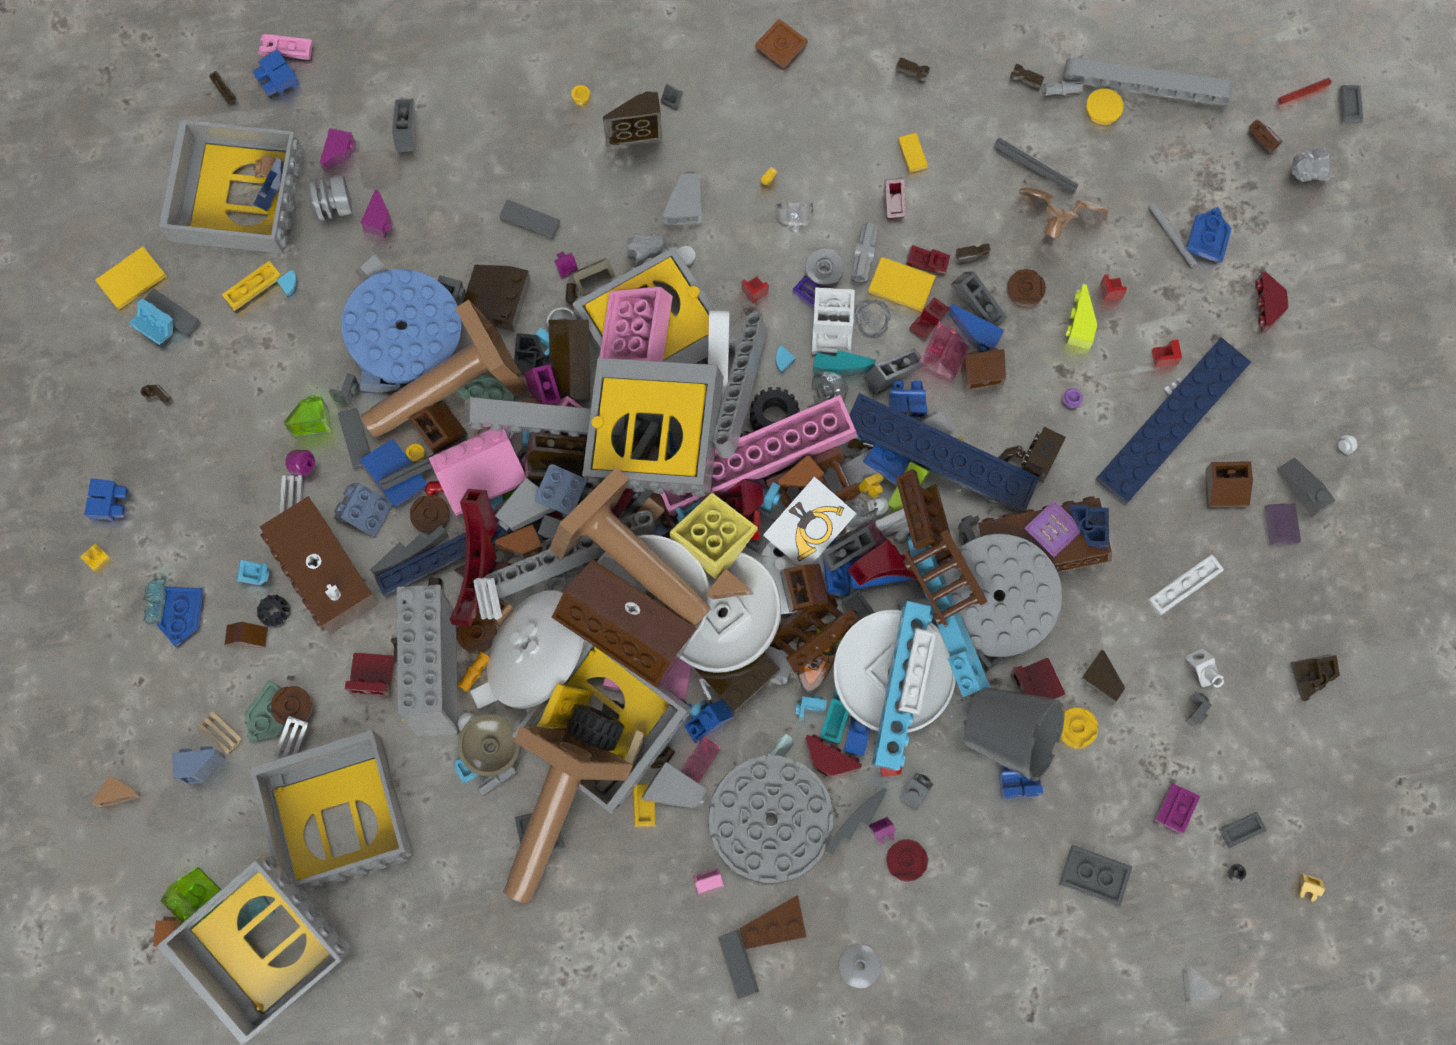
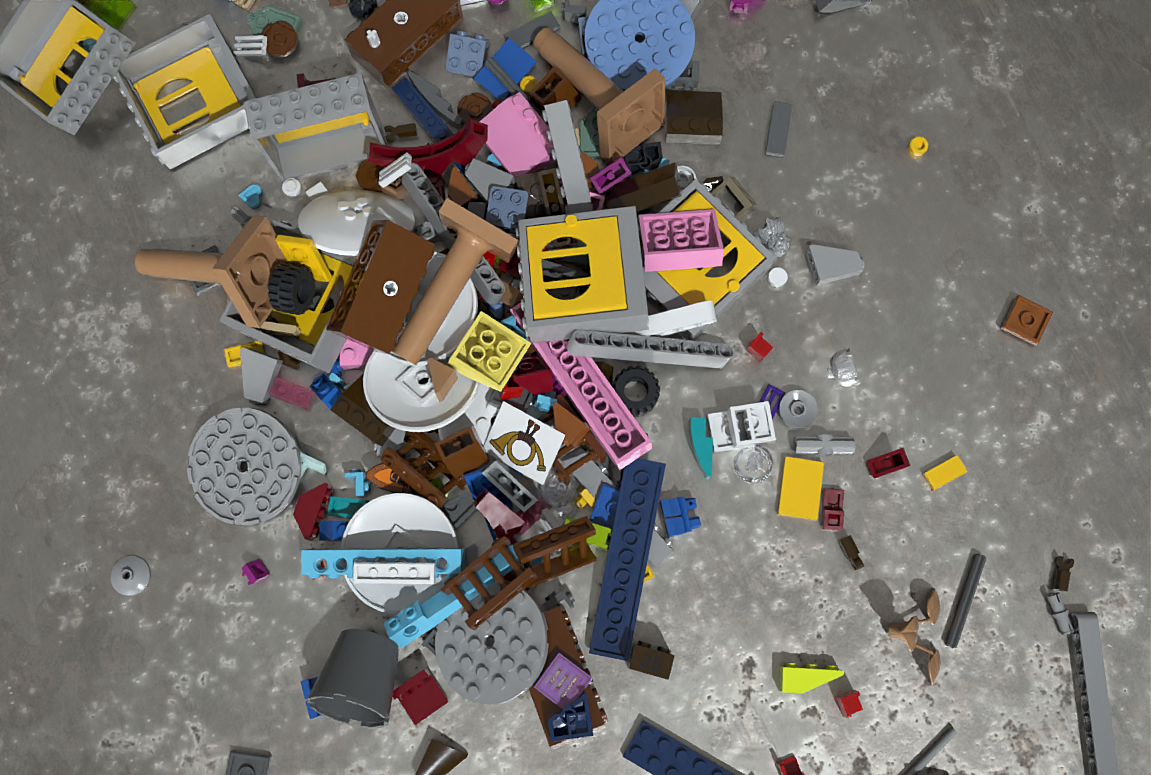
camera: 80 degrees right, 5 degrees up
light orange pin [457,651,489,693] -> none
dark tan dish [458,714,521,777] -> none
magenta tile [554,251,578,278] -> none
dark brown slope [603,91,662,147] -> none
dark grey slope [661,84,683,109] -> none
bright pink piece [693,868,724,894] -> none
dark grey tile [718,930,759,999] -> none
reddish brown wing [740,895,806,949] -> none
yellow tile [760,167,778,186] -> none
medium azure tile [776,345,795,373] -> none
clear cylinder [812,371,848,405] -> none
dark grey slope [824,788,887,857] -> none
dark grey slope [864,348,926,393] -> none
dark red tile [886,839,928,882] -> none
dark brown bar [896,57,930,82] -> none
dark grey bracket [899,773,933,809] -> none
dark red slope [909,297,950,341] -> none
clear pink slope [918,322,969,380] -> none
blue slope [948,304,1004,353] -> none
dark grey slope [950,271,1007,326] -> none
reddish brown slope [960,348,1006,391] -> none
dark brown arm [998,445,1026,462] -> none
reddish brown tile [1007,269,1046,307] -> none
yellow tile [1060,707,1098,749] -> none
medium lavender plate [1063,389,1083,408] -> none
yellow tile [1085,88,1124,125] -> none

